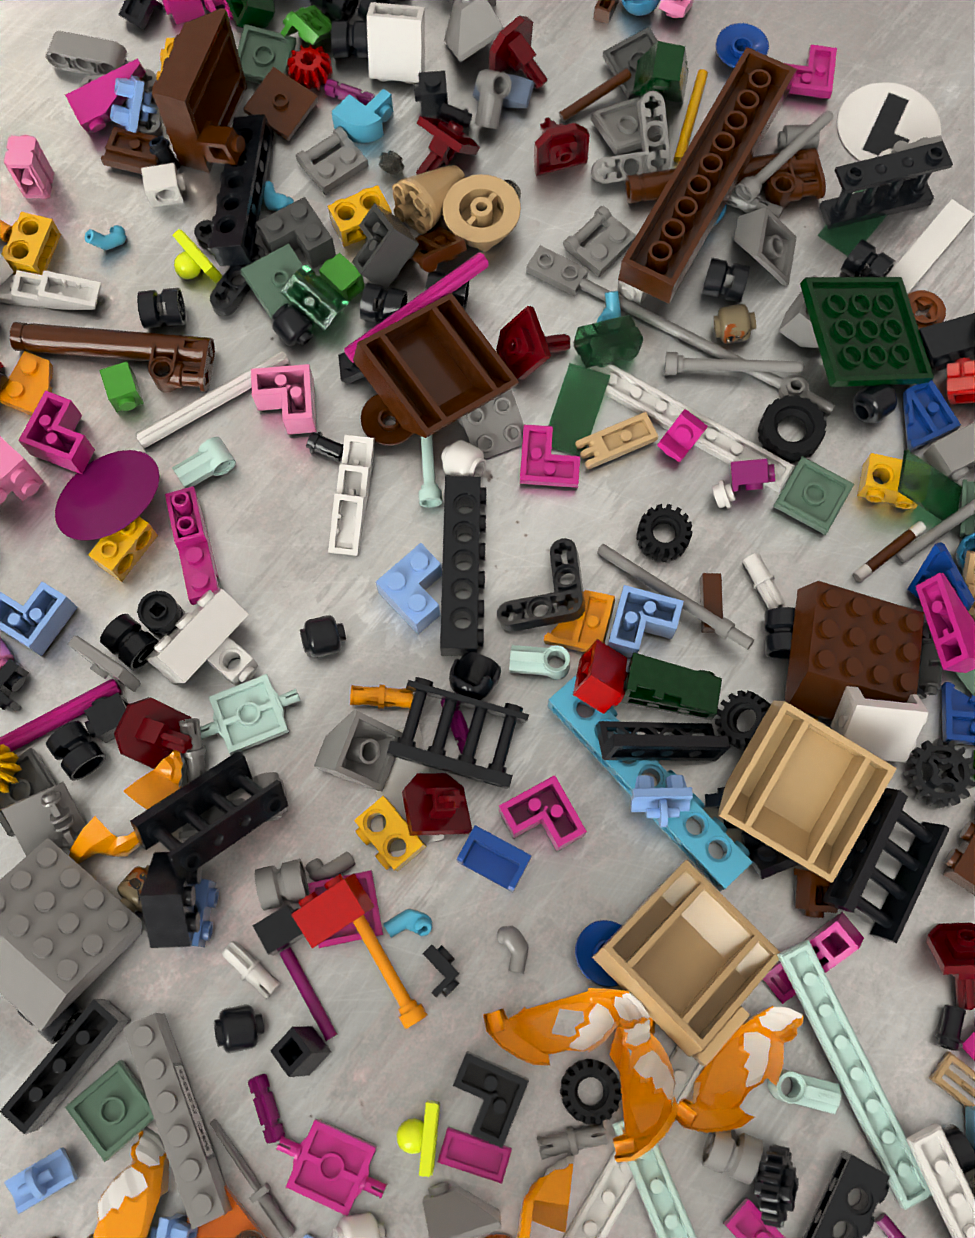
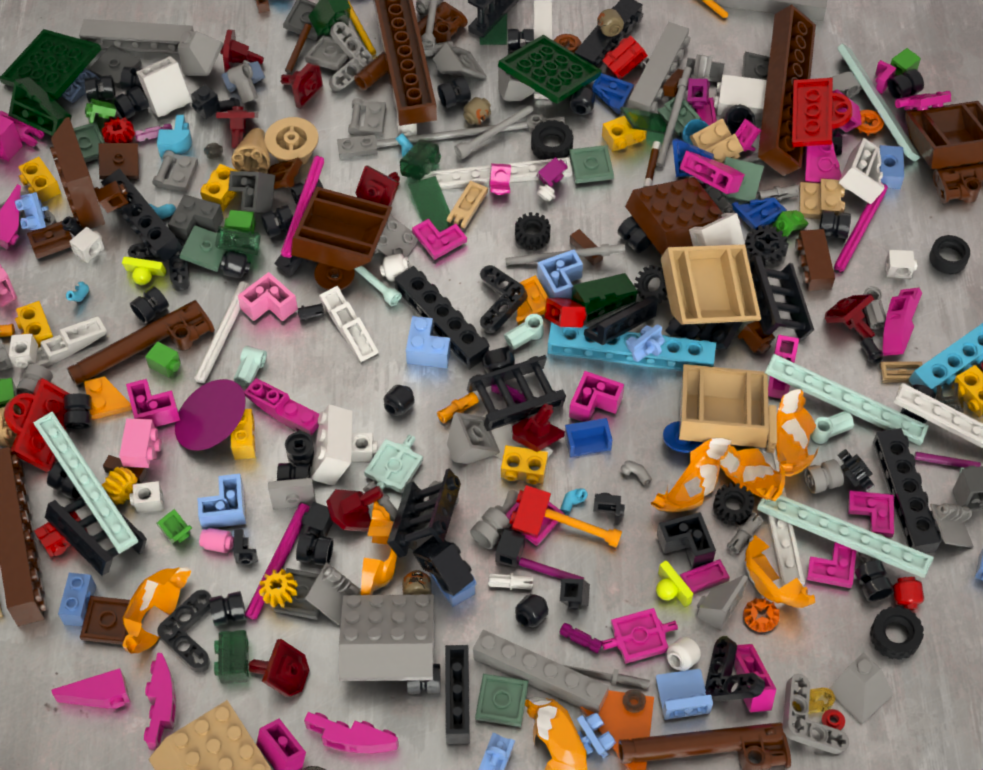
camera: 40 degrees left, 15 degrees down
white axle [742,553,785,610] -> none

